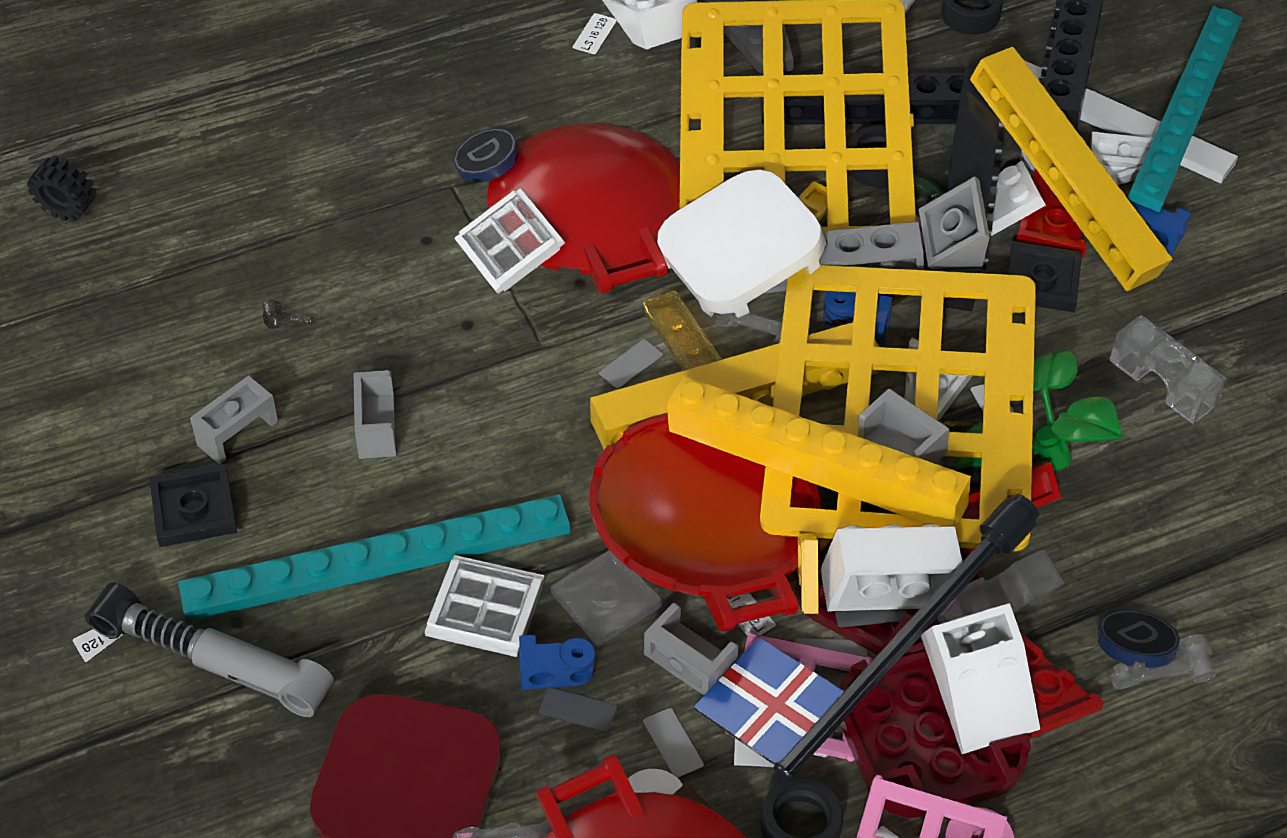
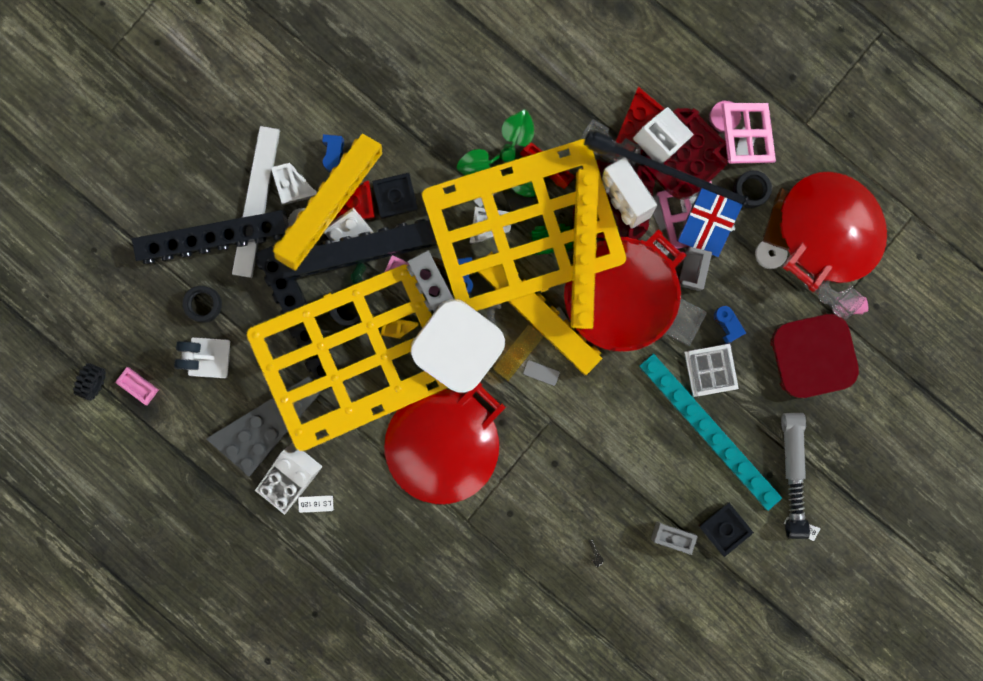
camera: 115 degrees left, 35 degrees up
light grey panel [354,370,397,459] -> none
tile [453,128,520,182] -> none
clear piece [455,188,565,294] -> none
dark grey sticker [539,687,617,732] -> none
light grey sticker [643,708,704,778] -> none
yellow tile [798,533,818,614] -> none
light grey panel [858,389,949,464] -> none
light grey slope [919,177,990,269] -> none
tile [1097,610,1180,668] -> none
clear brick [1109,634,1216,690] -> none
clear arch [1110,314,1226,424] -> none
teal plate [1127,6,1243,212] -> none

